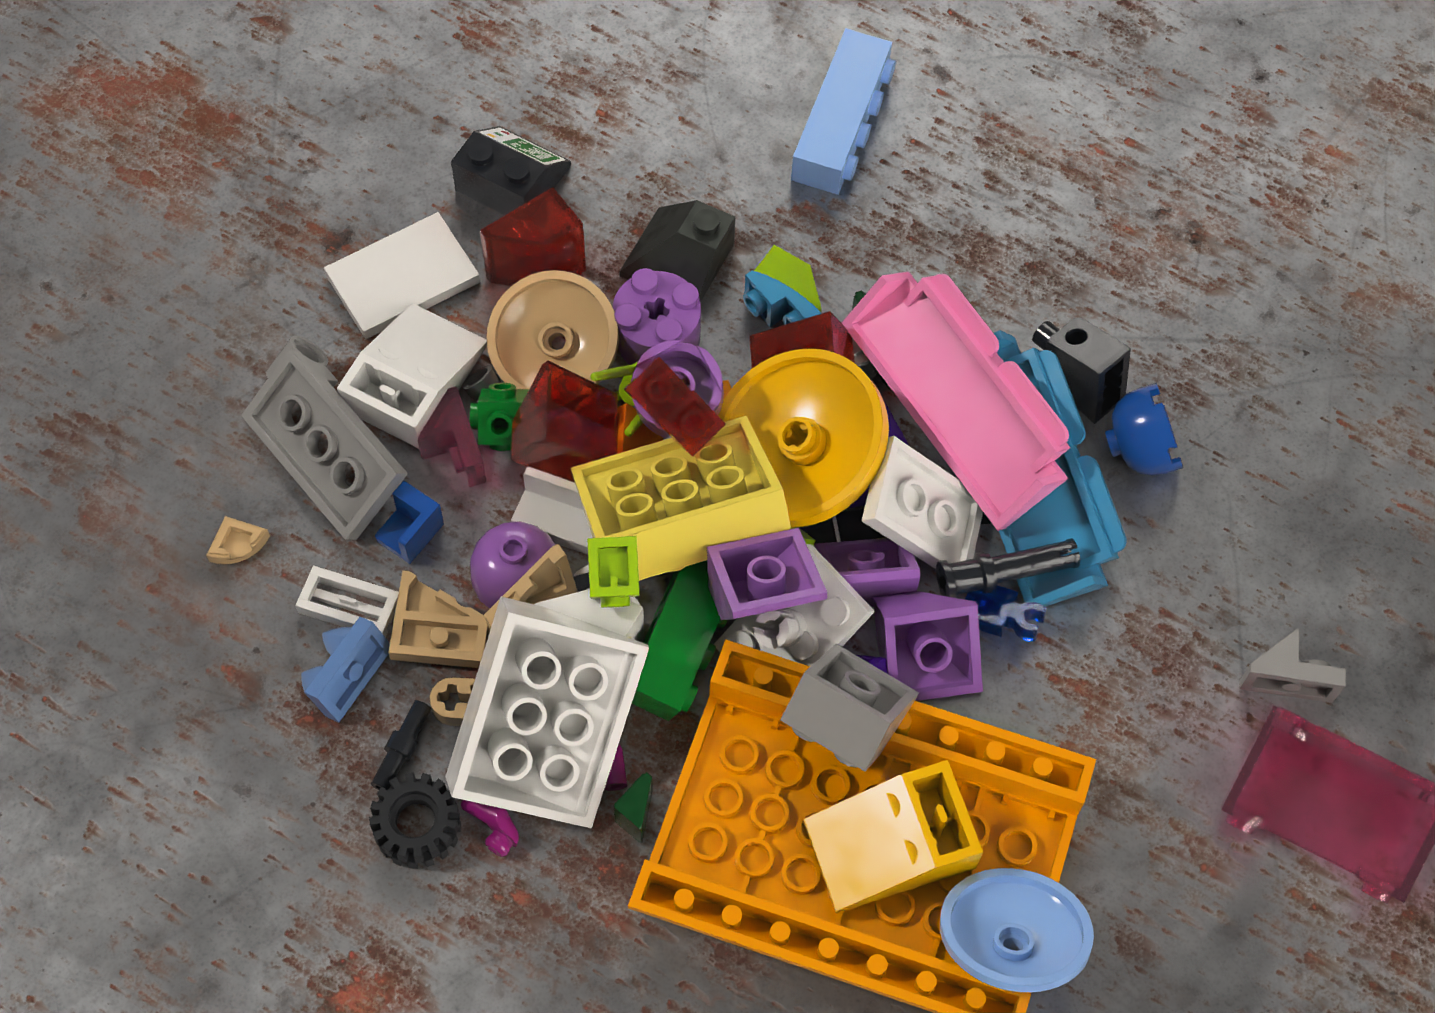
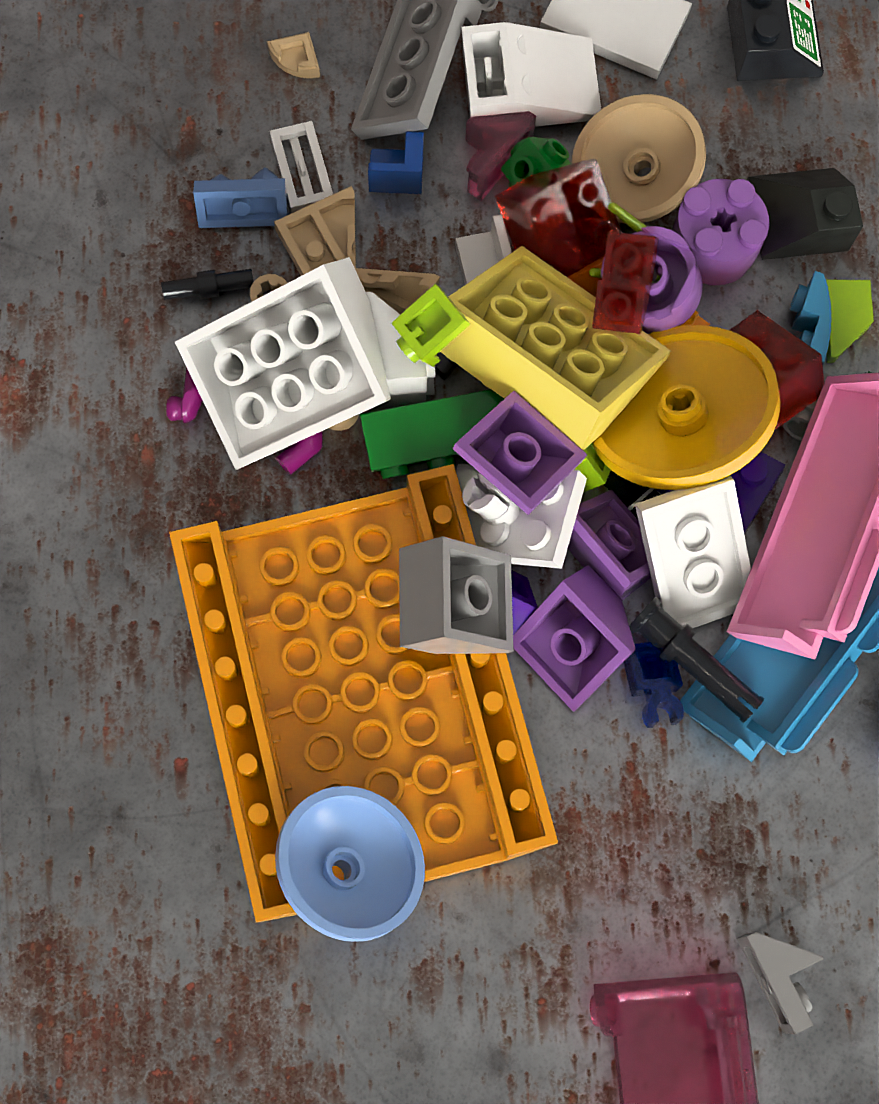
camera: 55 degrees right, 10 degrees up
black tyre [369,772,461,869] -> none
dark grey hinge [462,365,501,403] -> none
medium lavender cylinder [470,521,555,608] -> none
clear red slope [480,187,586,286] -> none
dark green slope [614,772,653,843] -> none
yellow slope [803,760,983,913] -> none

